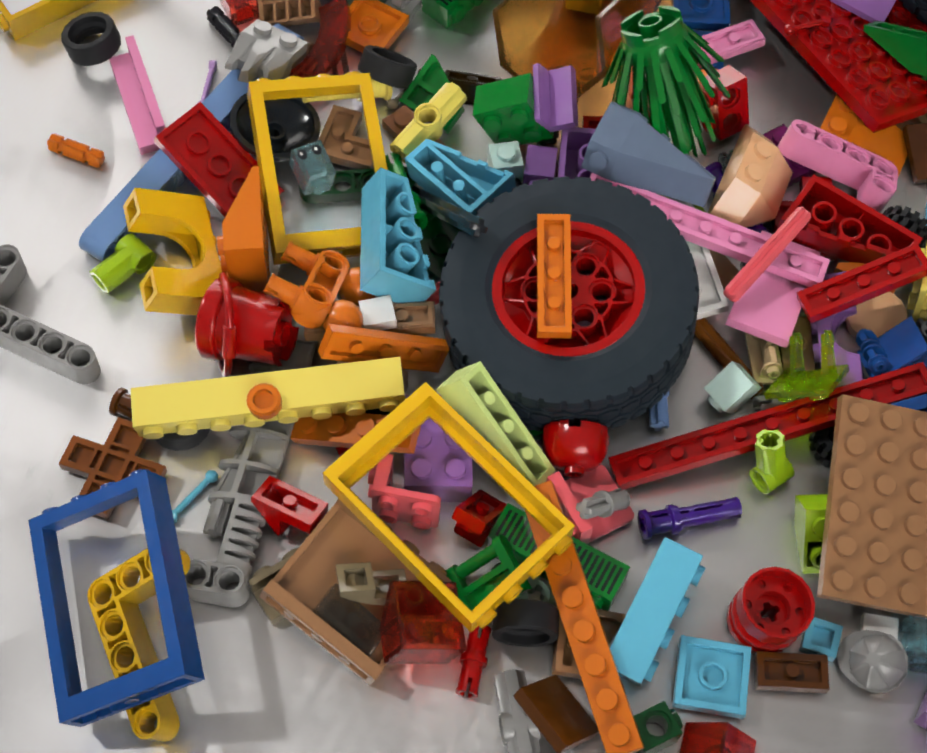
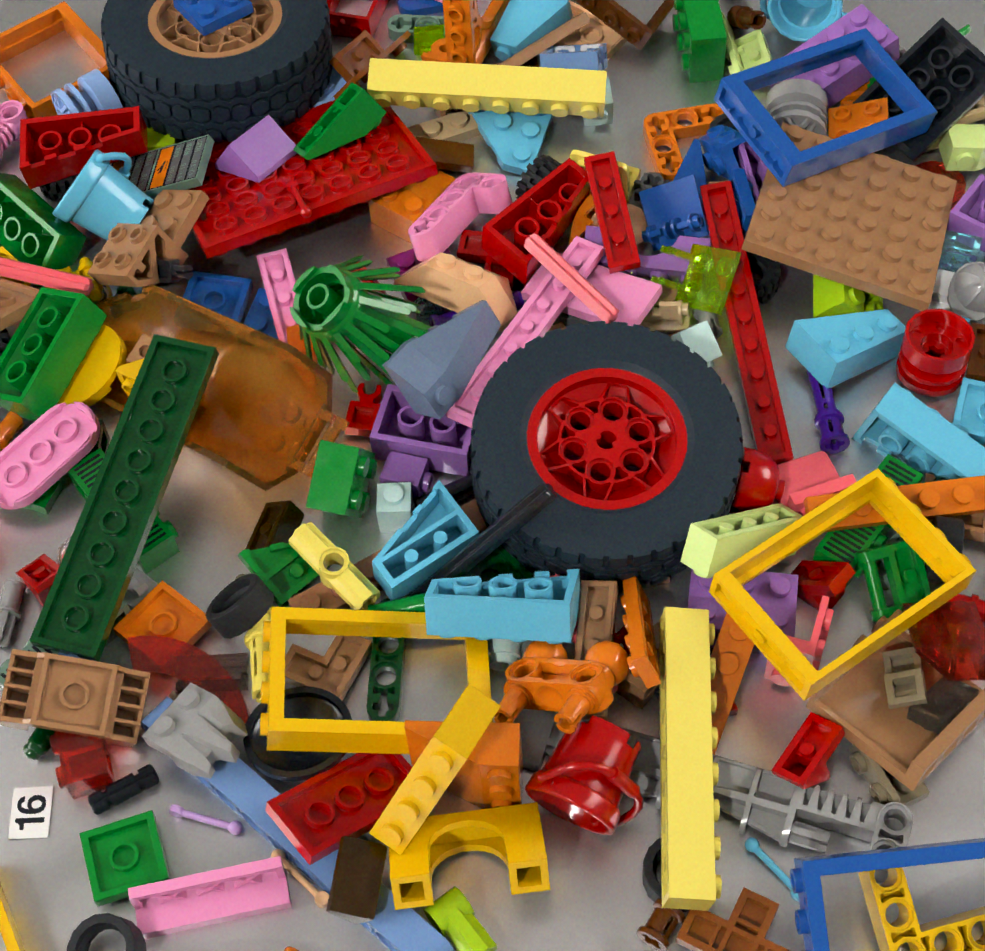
camera: 75 degrees left, 5 degrees down
orange tile [246,383,282,420] -> none
clear light blue brick [289,140,336,196] -> none
white tile [358,295,398,331] -> none
medium lavender panel [533,63,578,132] -> none
orange plate [537,214,572,339] -> none
light grey axle [576,488,630,519] -> none
lime piece [749,429,795,495] -> none
none -> green plate [79,810,171,907]
none -> dark brown slope [326,836,387,924]
none -> yellow arch [369,684,501,855]
none -> medium azure wedge [785,309,906,389]

